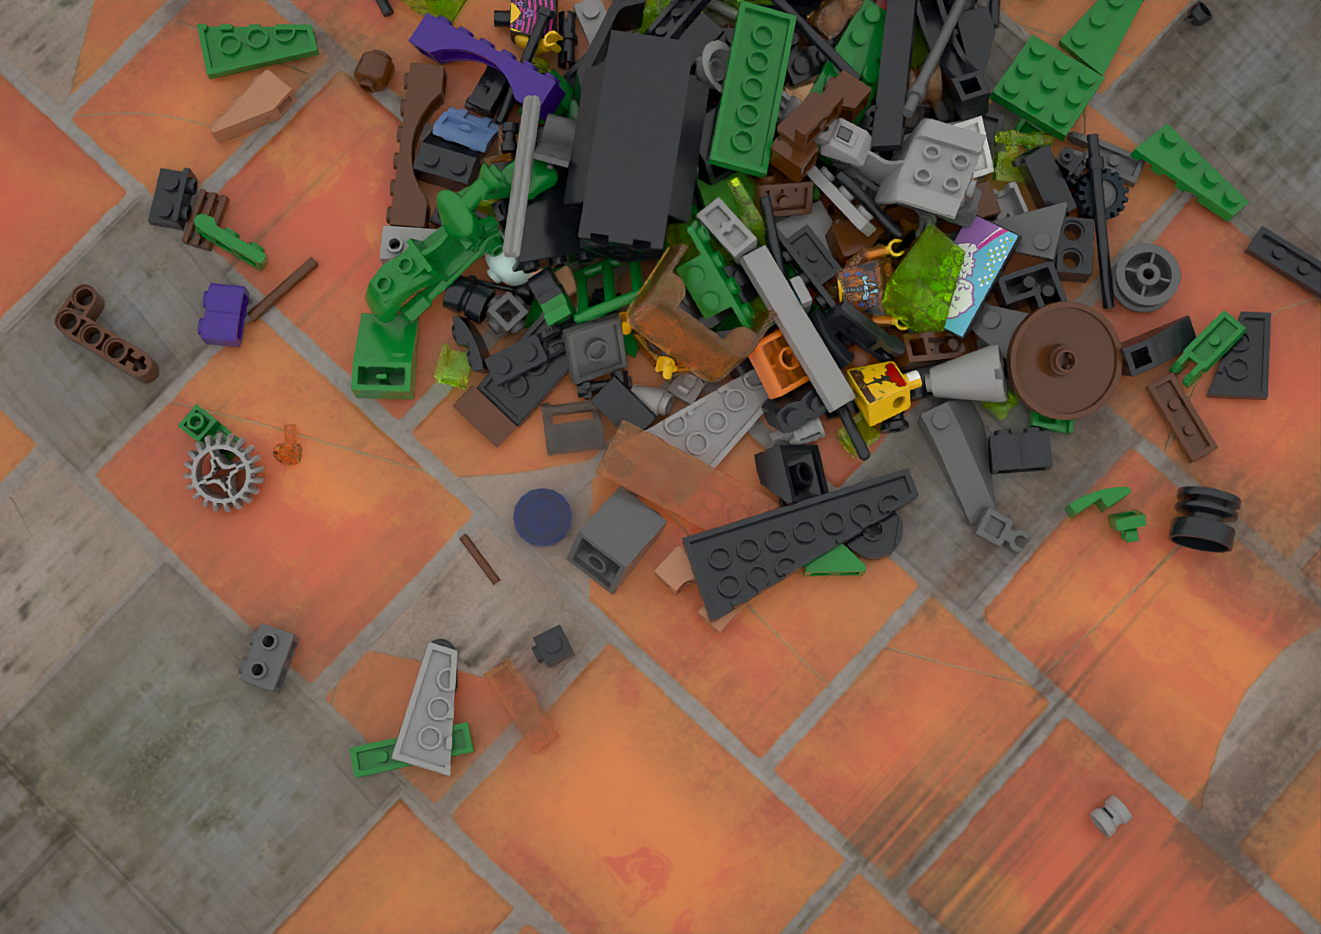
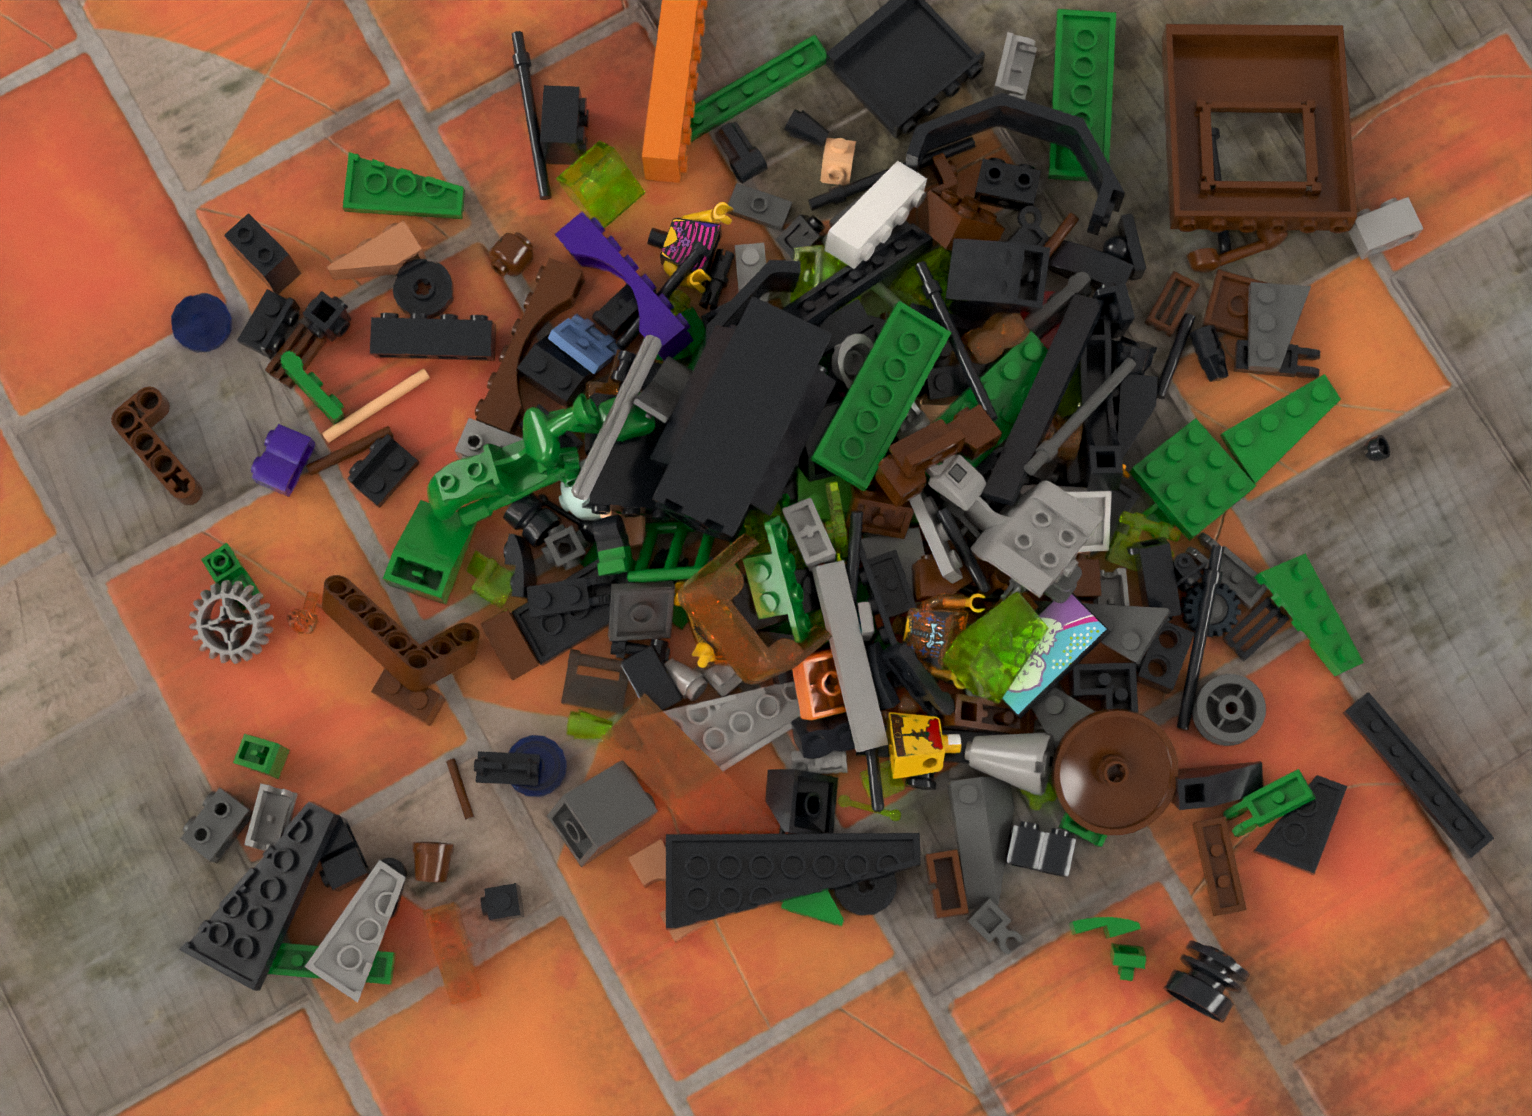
camera: 15 degrees right, 0 degrees up
none -> clear blue tile [171,293,232,353]
none -> black wing [179,801,340,991]
none -> black piece [224,213,301,294]
none -> green slope [233,734,290,779]
none -> light grey hinge [244,783,298,851]
none -> black brick [303,291,351,342]
none -> black piece [319,816,371,892]
none -> light nougat bar [322,368,430,443]
none -> reddish brown beam [322,575,480,691]
none -> black bracket [347,434,419,508]
none -> black brick [370,313,496,361]
none -> reddish brown piece [371,669,446,726]
none -> black plate [393,259,454,319]
none -> reddish brown piece [412,842,454,882]
none -> clear neon green piece [466,550,494,582]
none -> black hinge [474,751,540,786]
none -> clear neon green cone [566,709,613,740]
none -> clear neon green hinge [838,795,902,821]
none -> reddish brown piece [924,849,969,920]
none -> black tile [1222,597,1289,662]

